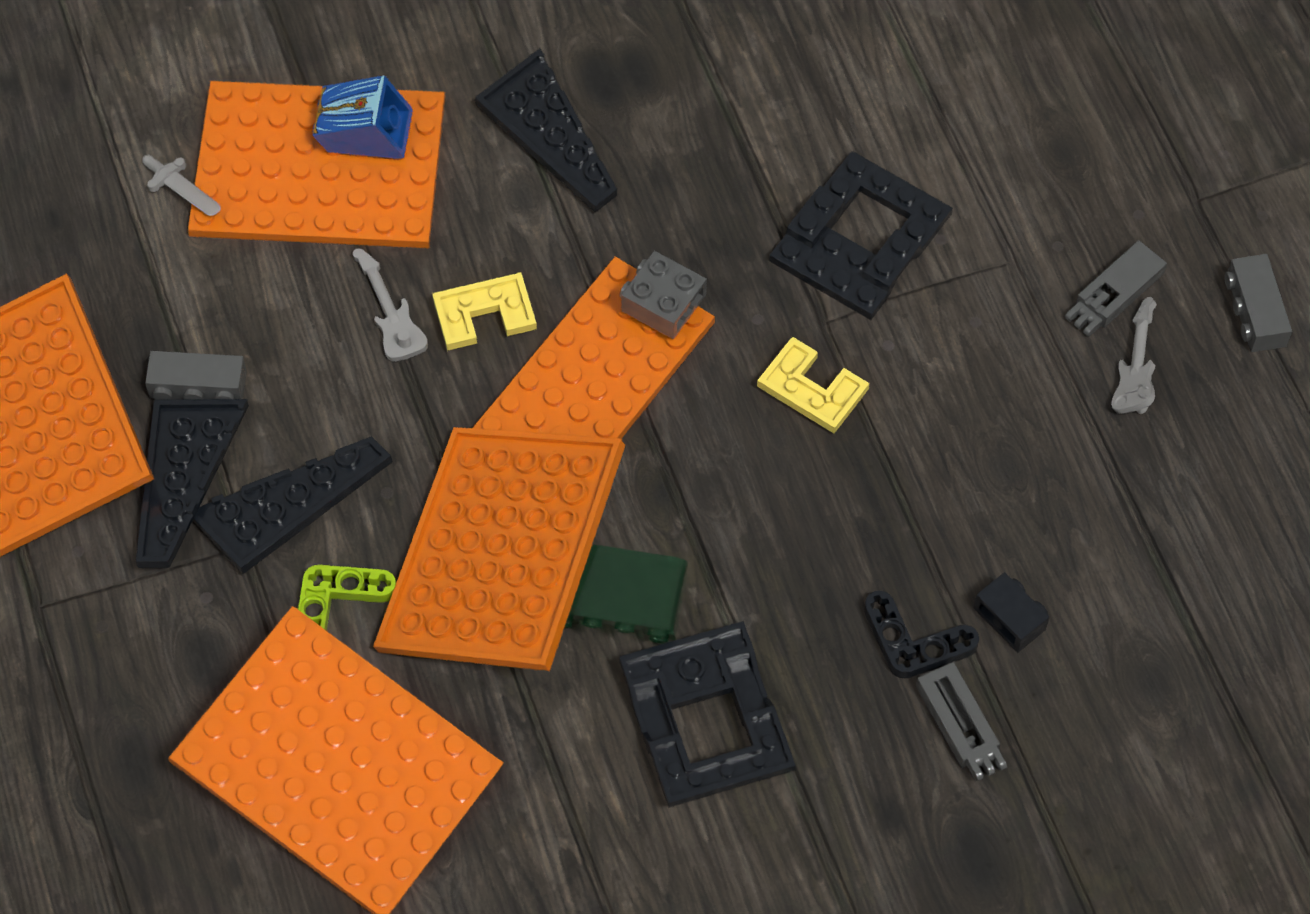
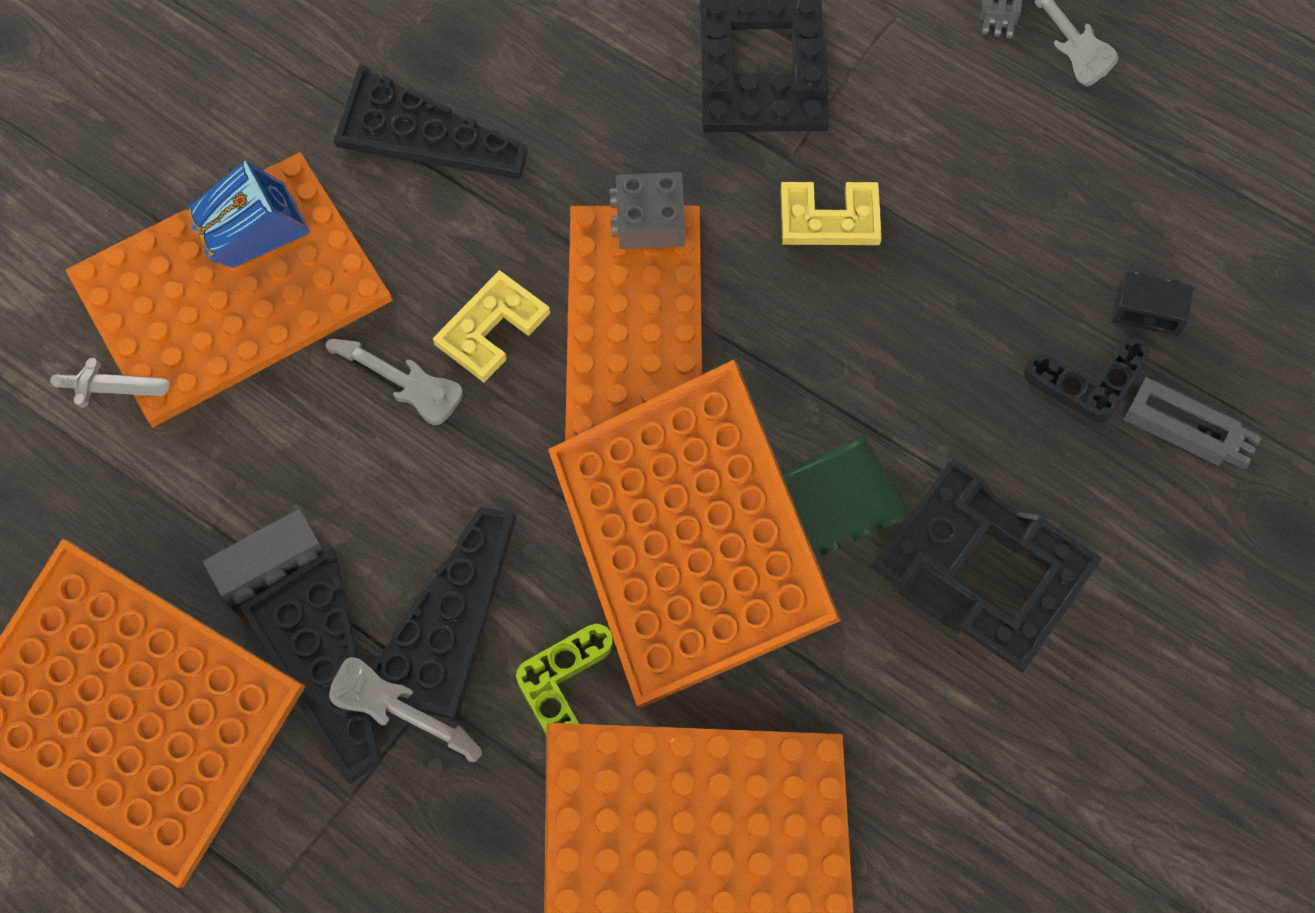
camera: 35 degrees left, 5 degrees up
none -> light grey piece [329,657,482,762]

